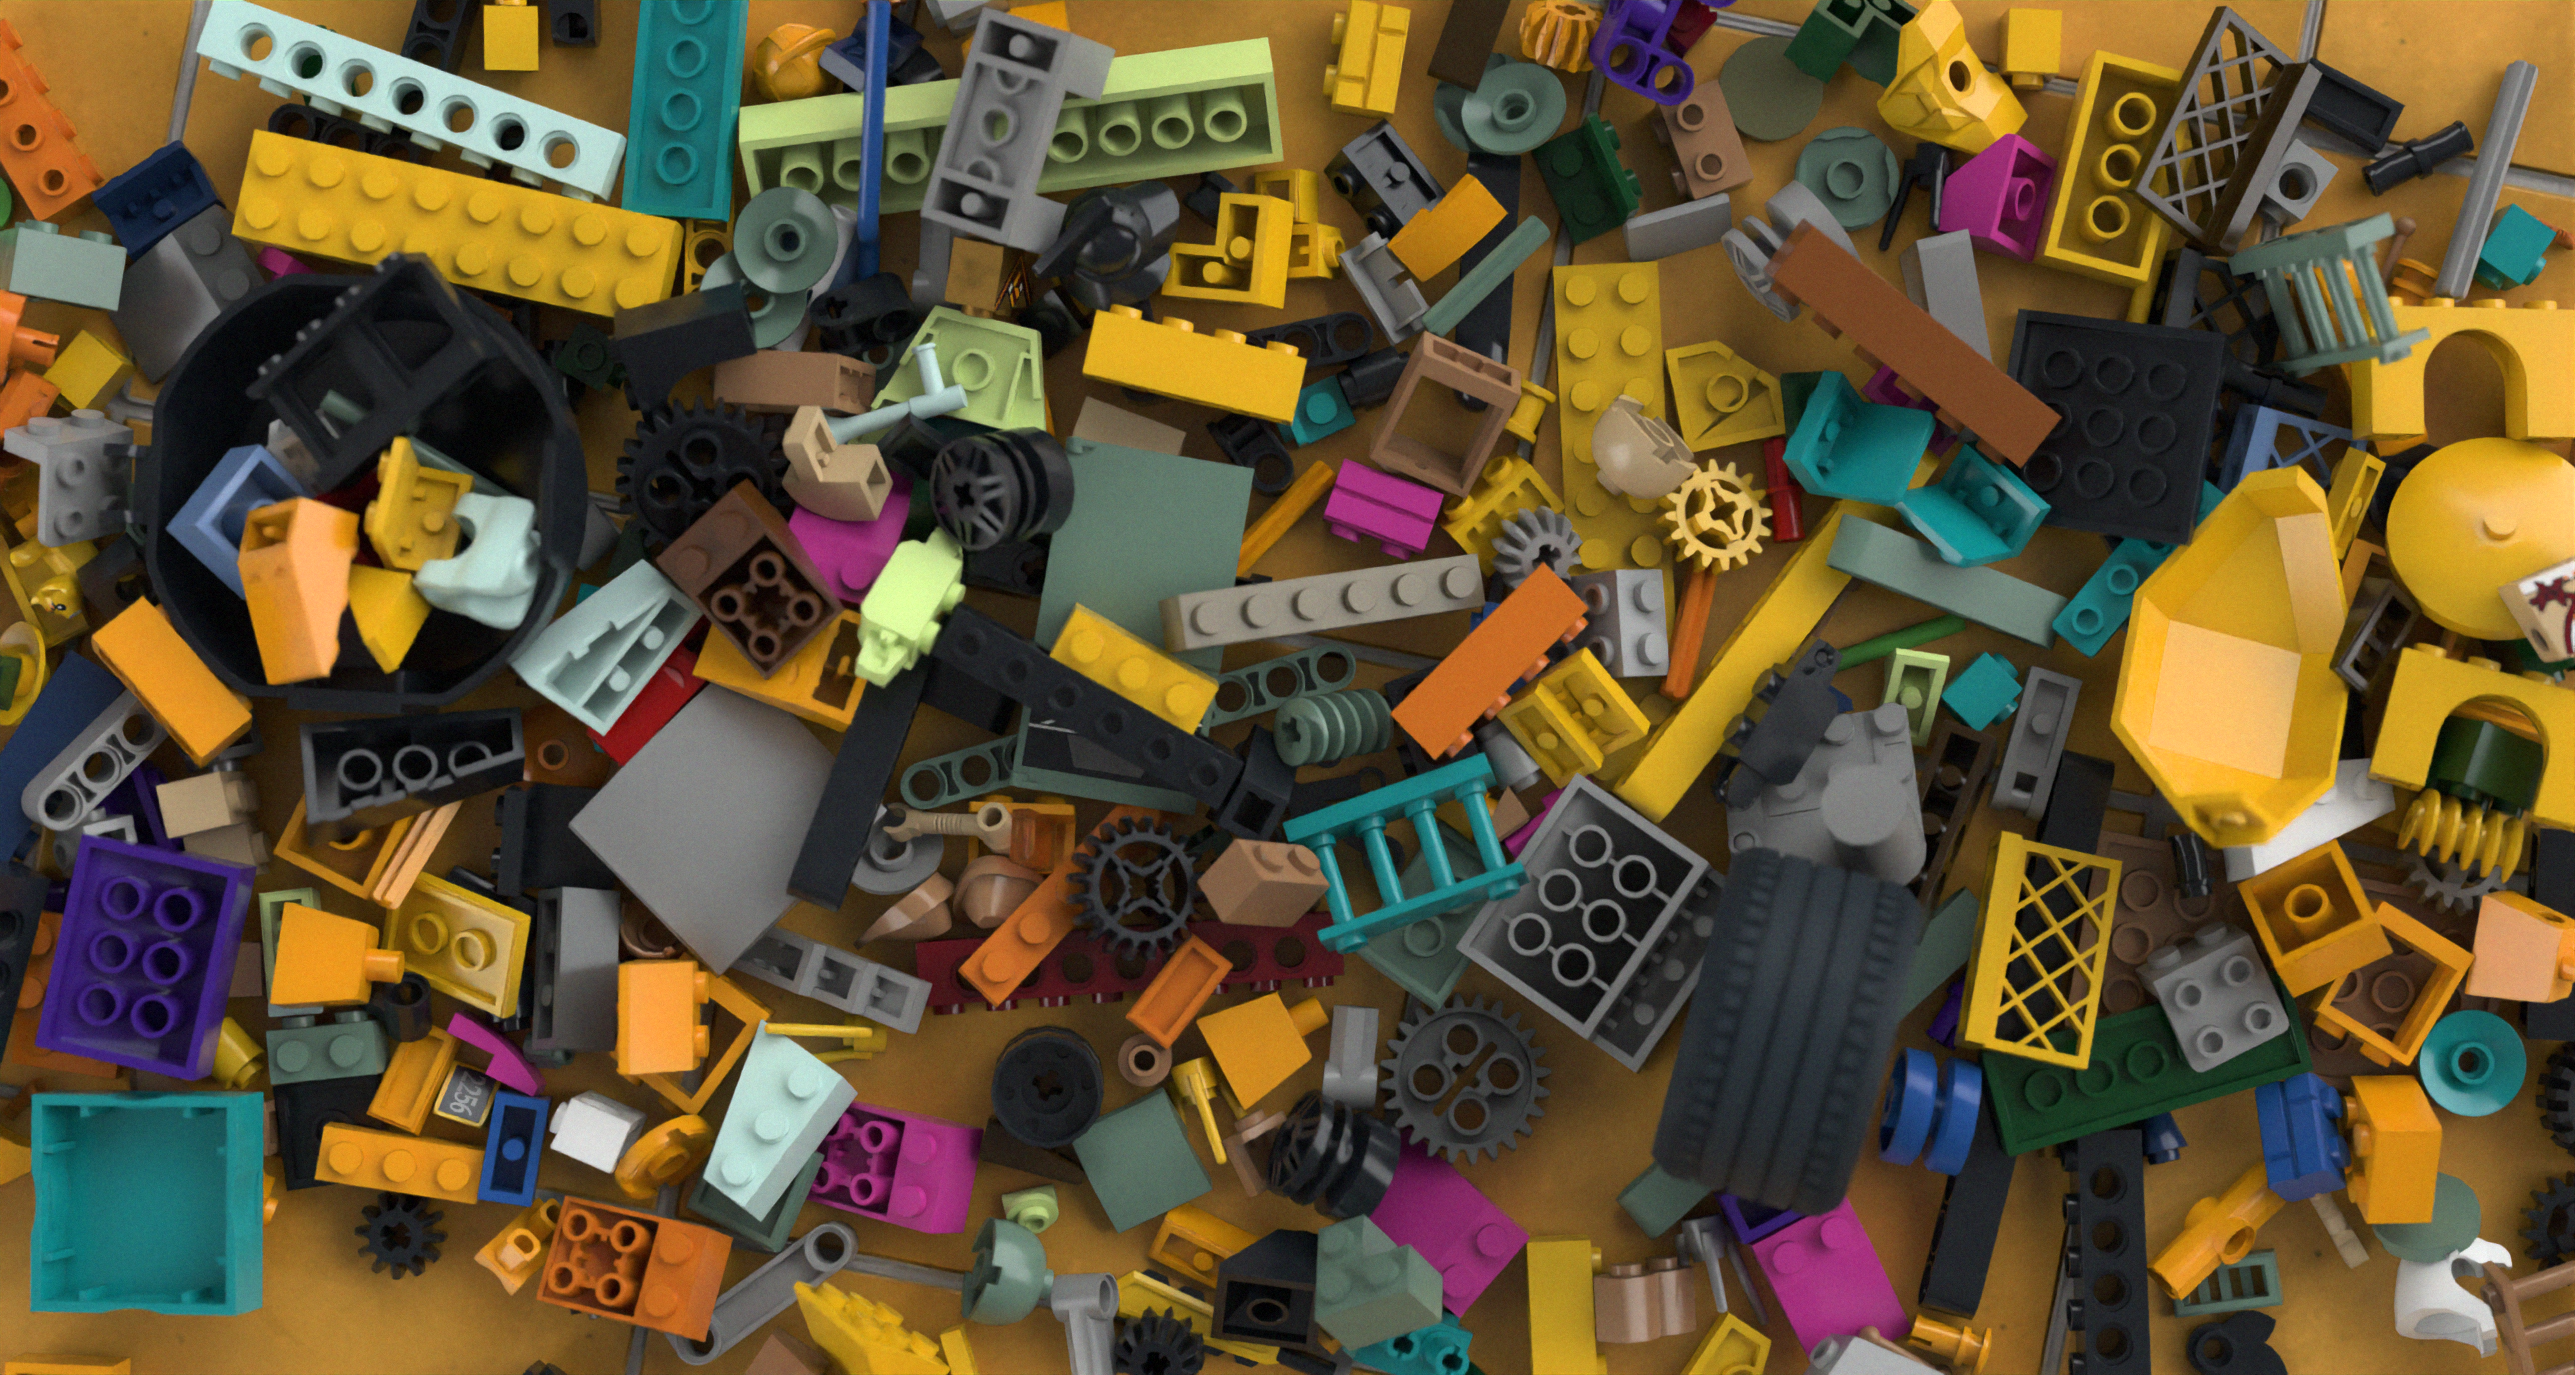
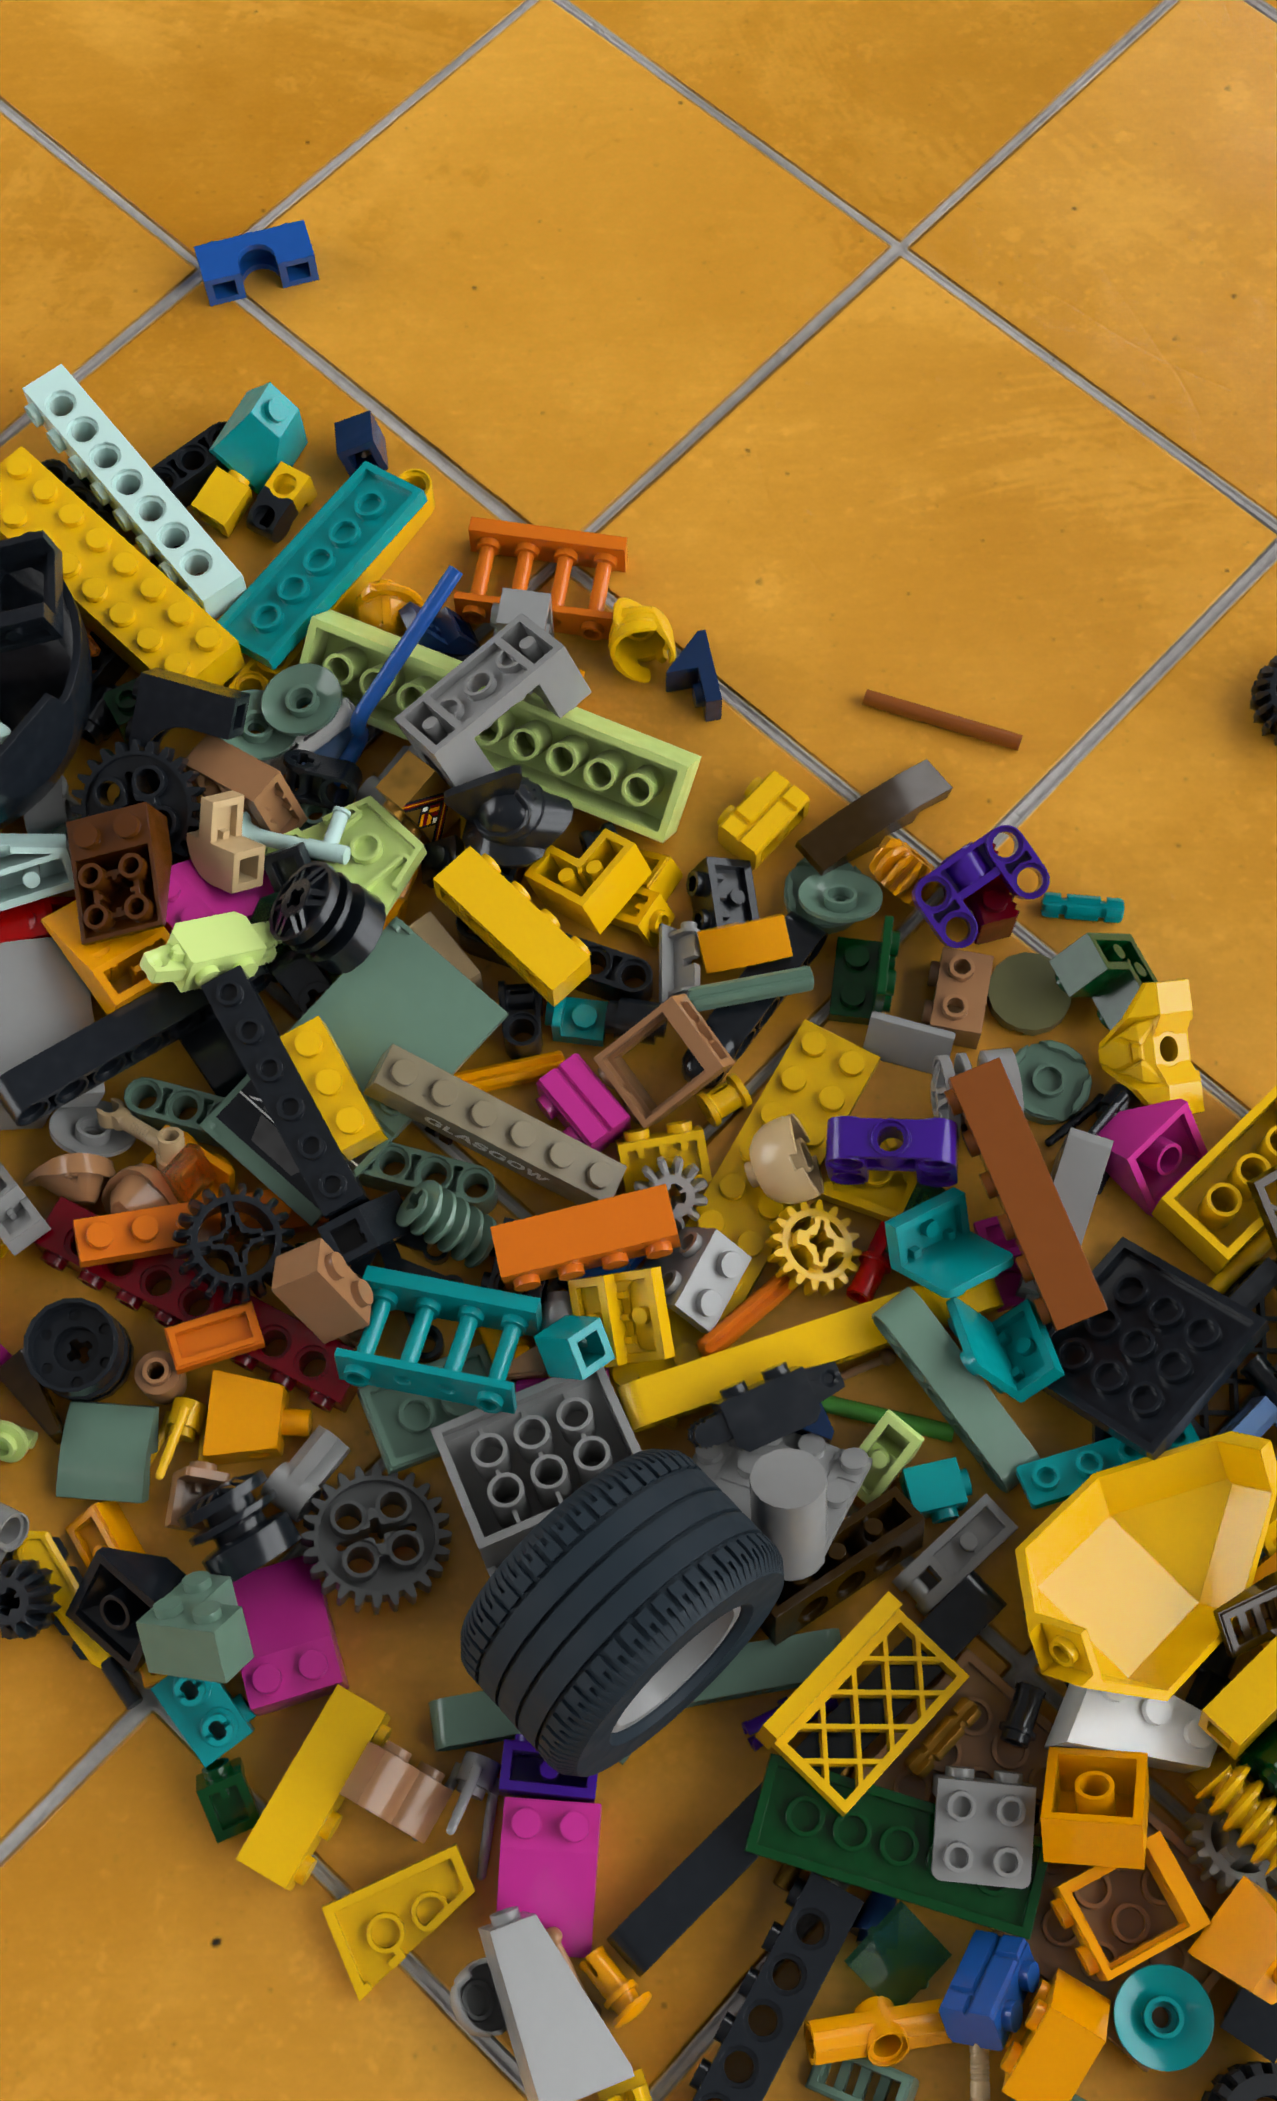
camera: 35 degrees right, 20 degrees down
blue wheel [1878,1046,1982,1176] -> none
yellow brick [1997,7,2062,90] -> none
none -> teal brick [533,1315,615,1380]
none -> dark purple beam [825,1116,959,1187]
none -> clear green piece [844,1900,952,2006]
none -> pearl gold axle [904,1697,982,1780]

